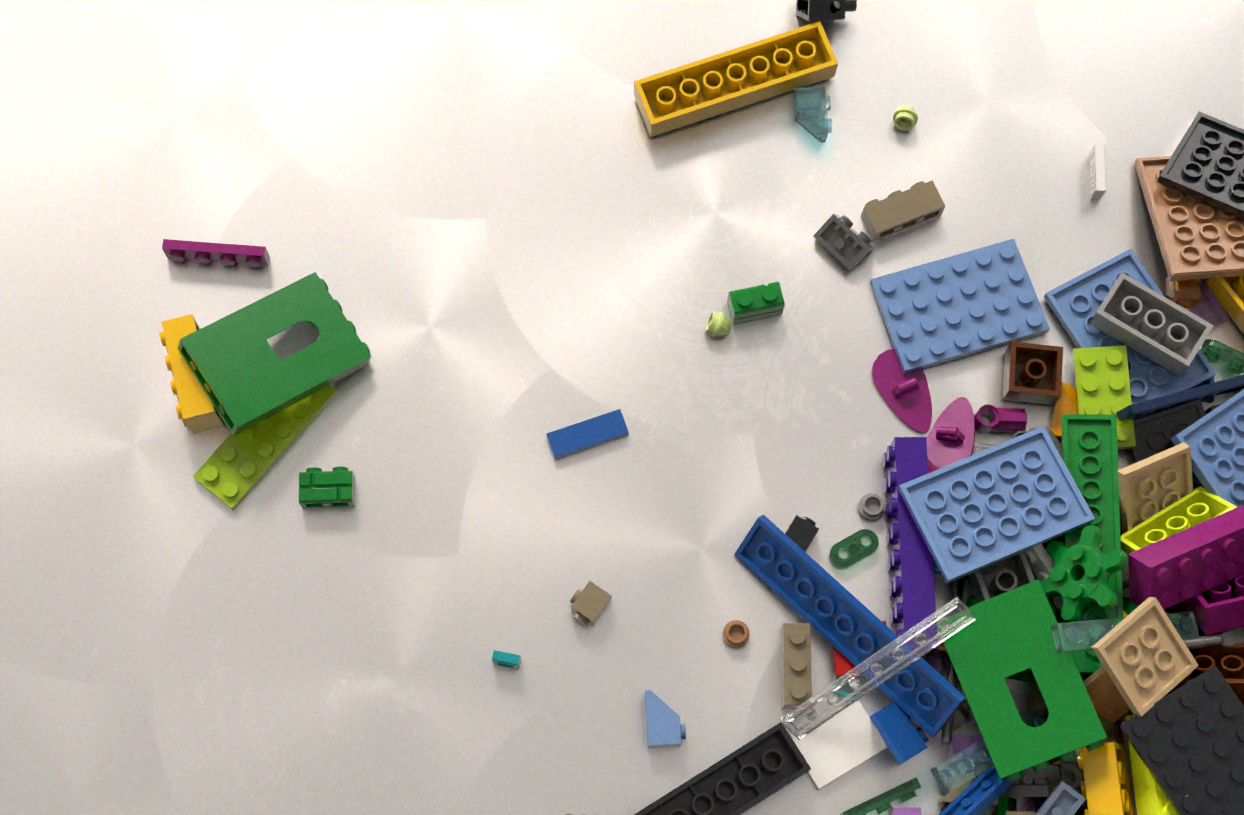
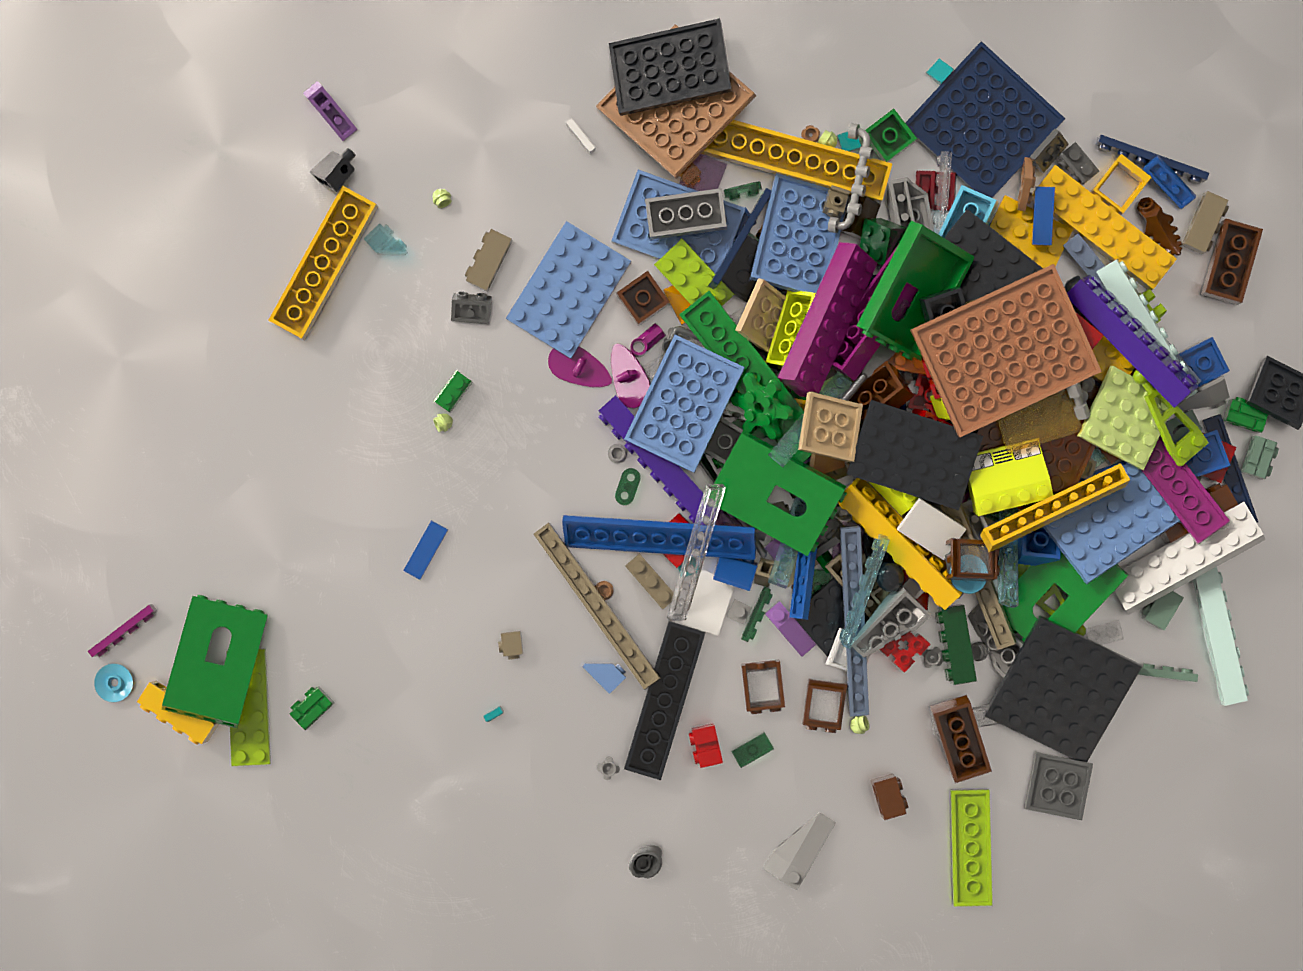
camera: 40 degrees left, 15 degrees up
black brick [785,515,819,552] -> none
none -> medium azure dish [94,664,133,702]
none -> dark tan plate [534,523,661,690]
none -> light grey plate [727,599,752,625]
none -> dark tan brick [754,557,779,588]

